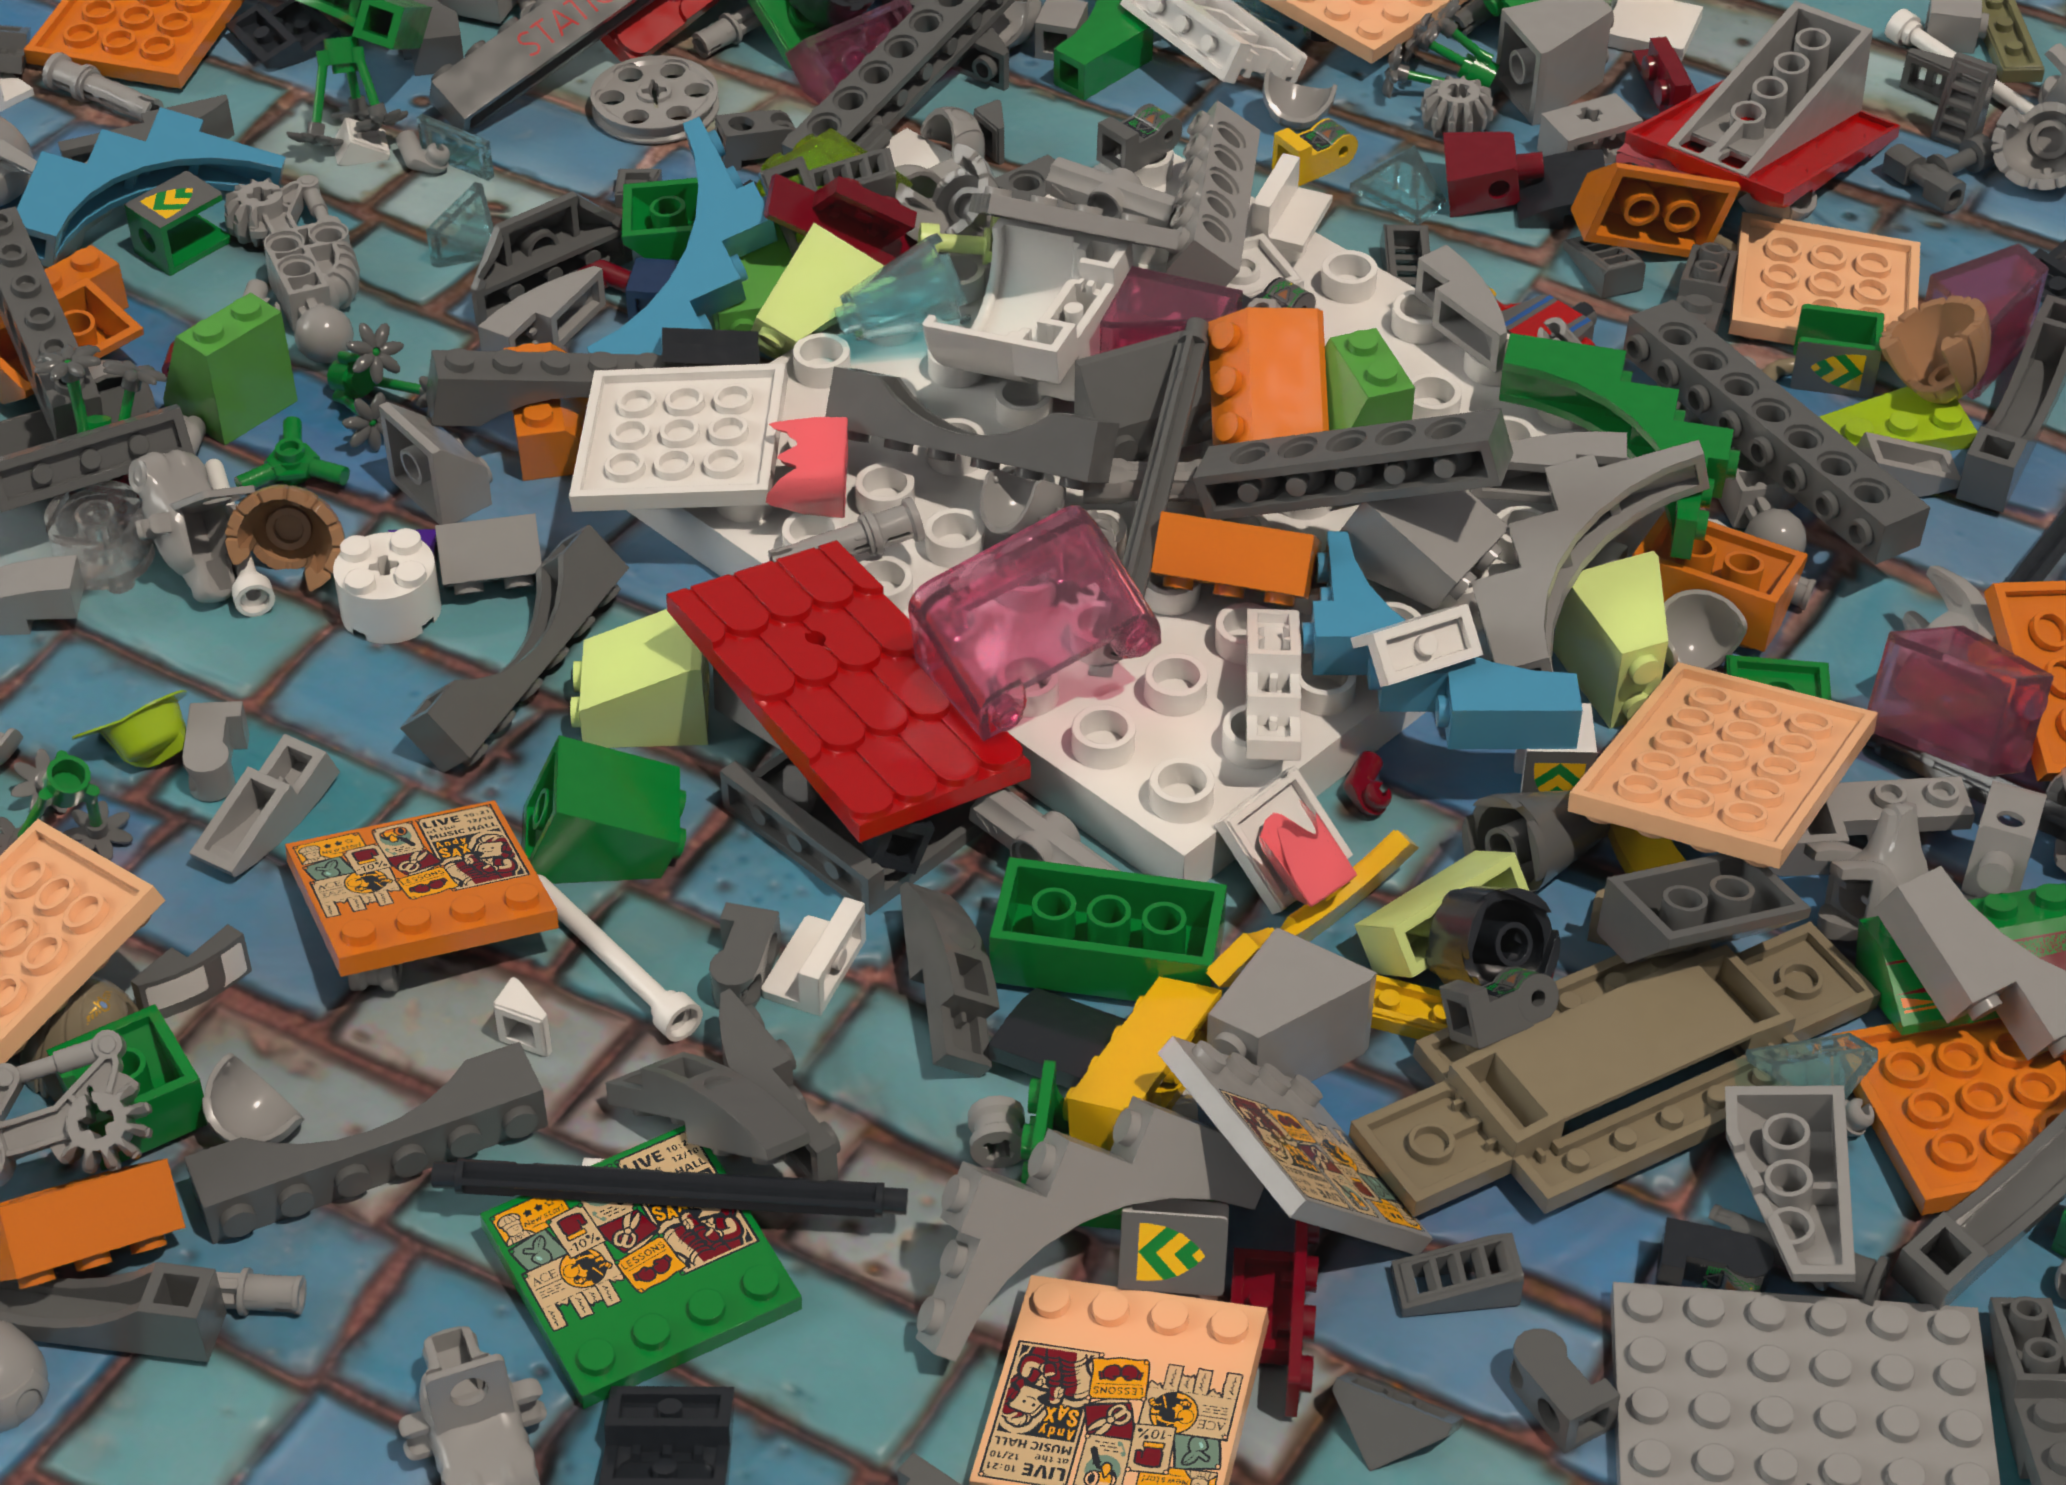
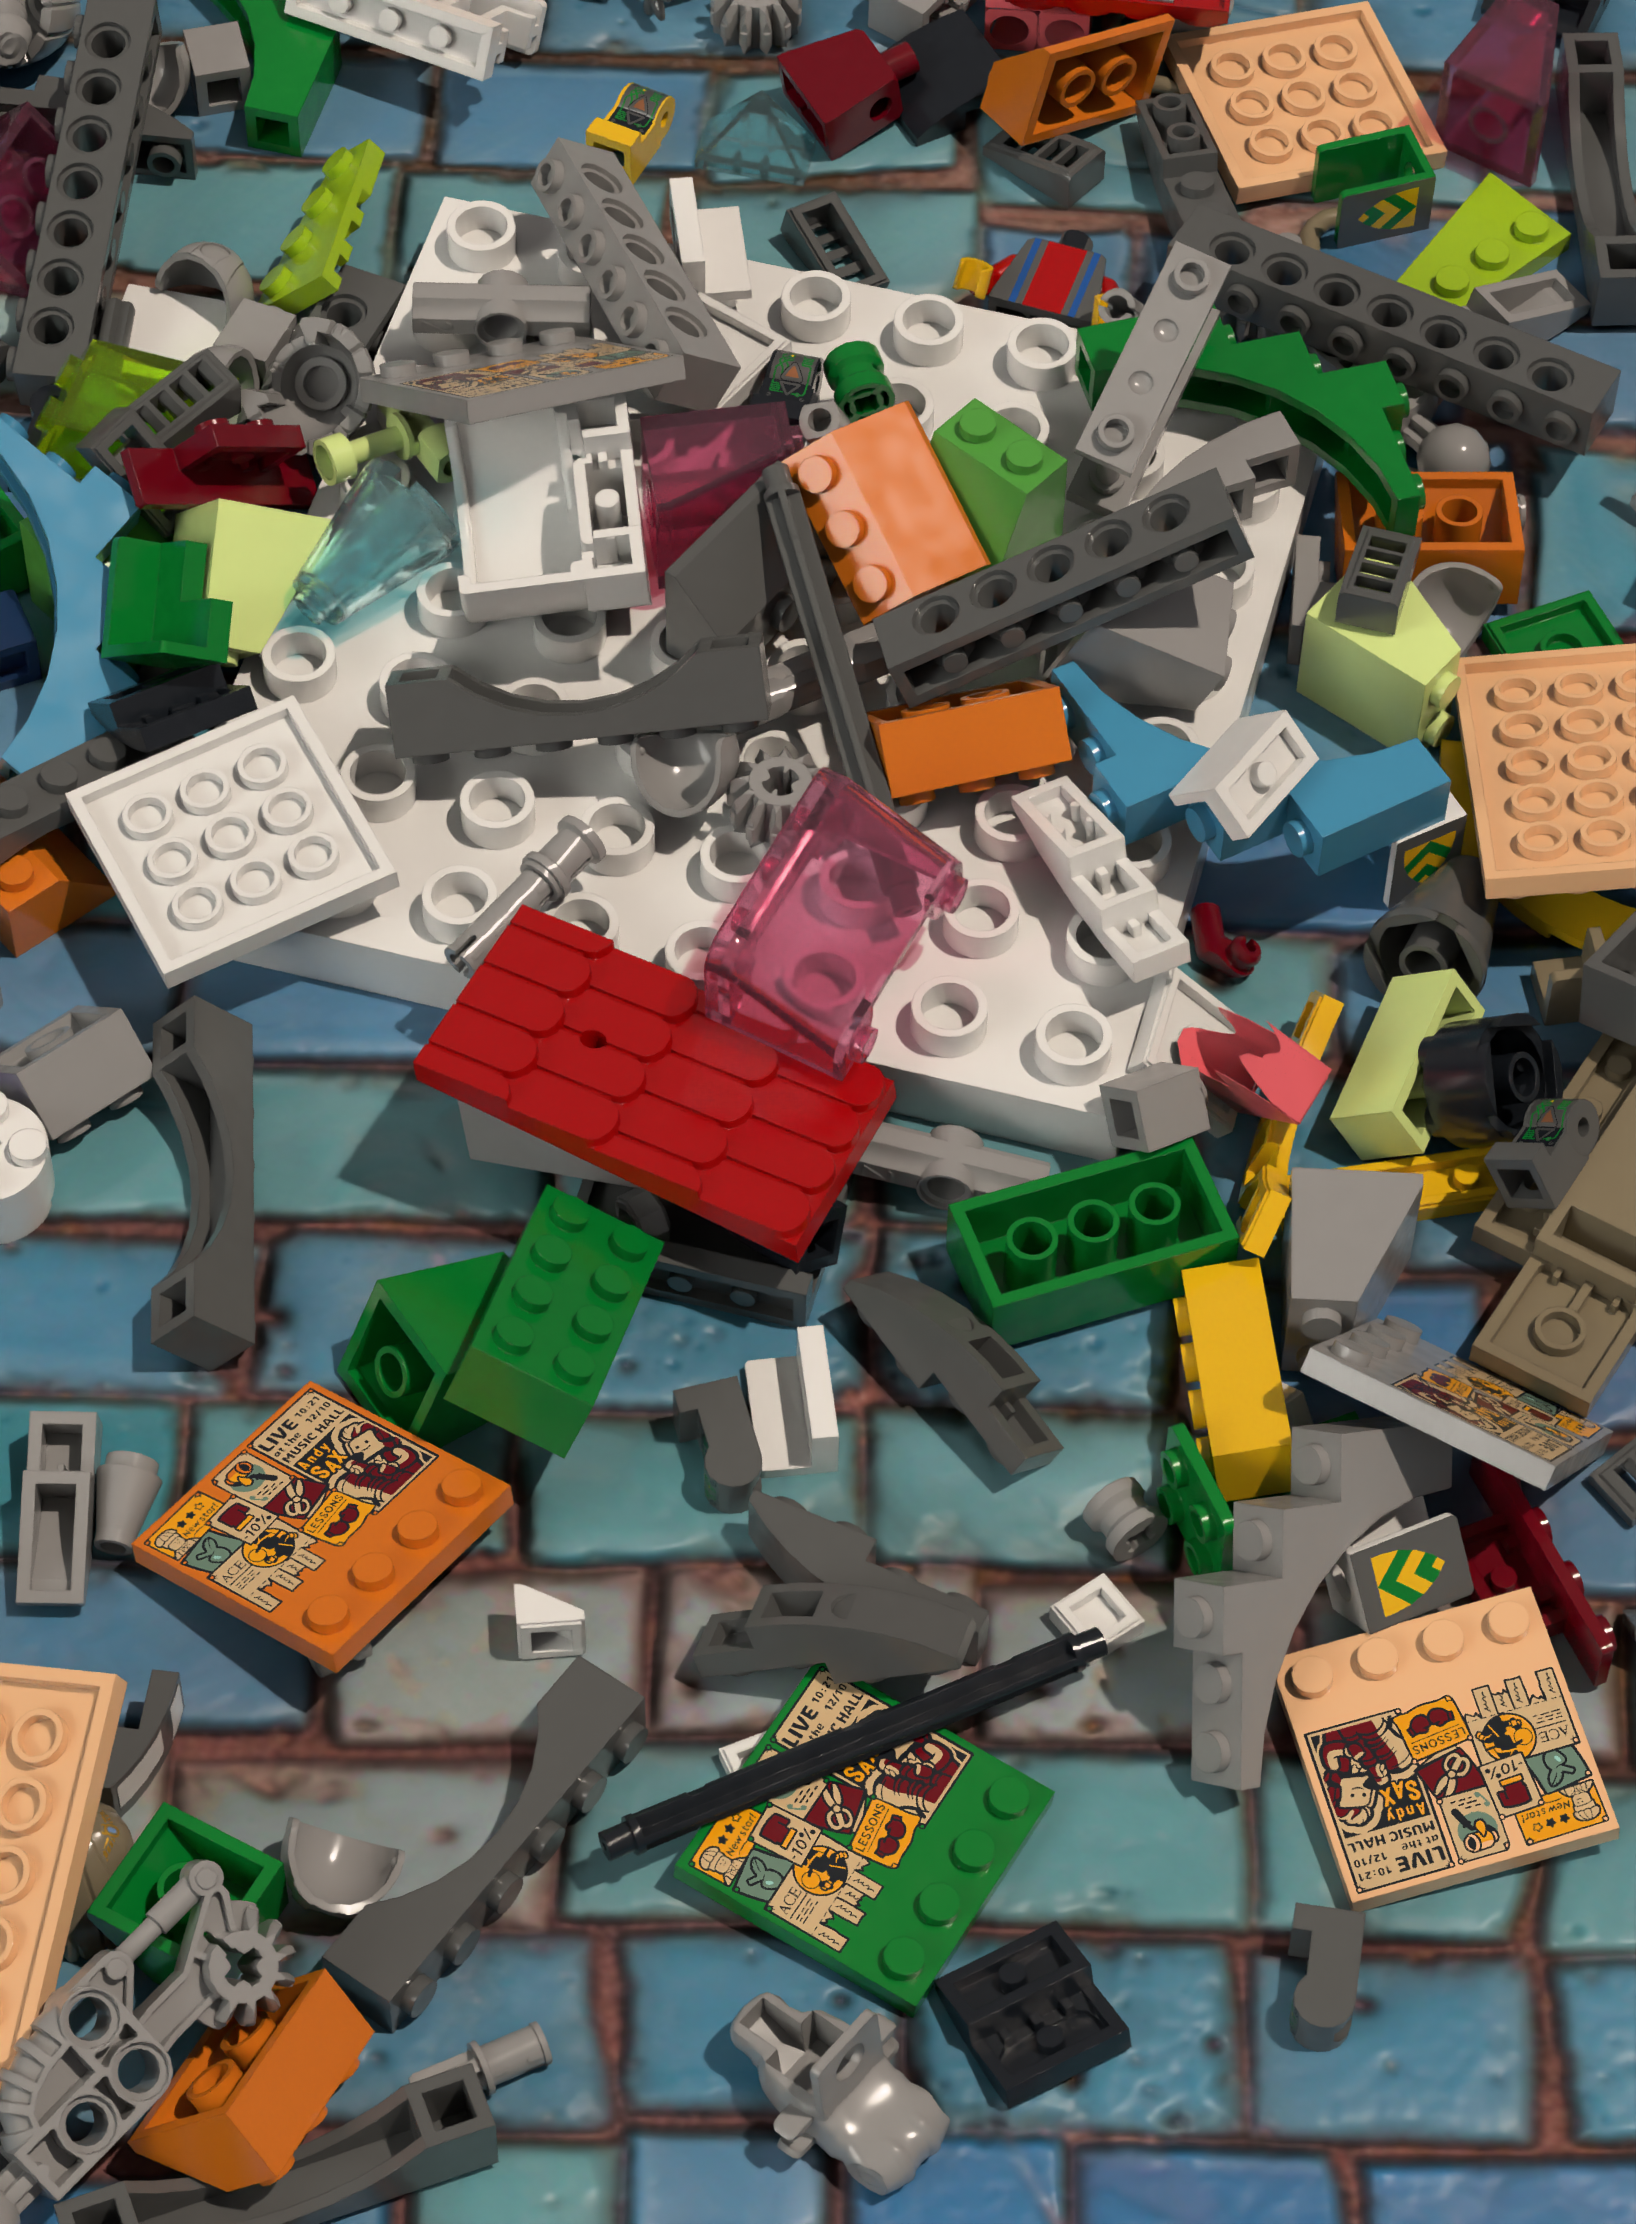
camera: 30 degrees left, 10 degrees up
white piece [537,874,703,1042] -> none
yellowish green slope [570,609,710,748] -> none
coral piece [766,417,848,518] -> none
dark grey slope [974,100,1004,165] -> none
black slope [988,988,1127,1089] -> none
dark grey leg [1096,103,1183,173] -> none
light grey helmet [1263,68,1338,130] -> none
light grey slope [1415,244,1507,373] -> none
light grey arch [1471,440,1710,672] -> none
medium nougat hair [1879,296,1991,404] -> none
none -> light grey cone [94,1451,162,1556]
none -> green panel [101,536,233,669]
none -> lime wing [258,138,385,314]
none -> green brick [443,1184,665,1459]
none -> green wheel [823,340,895,423]
none -> white tile [1049,1573,1145,1666]
none -> light grey fence [1066,241,1232,516]
none -> light grey brick [1099,1062,1211,1153]
none -> dark grey slope [1335,525,1422,635]

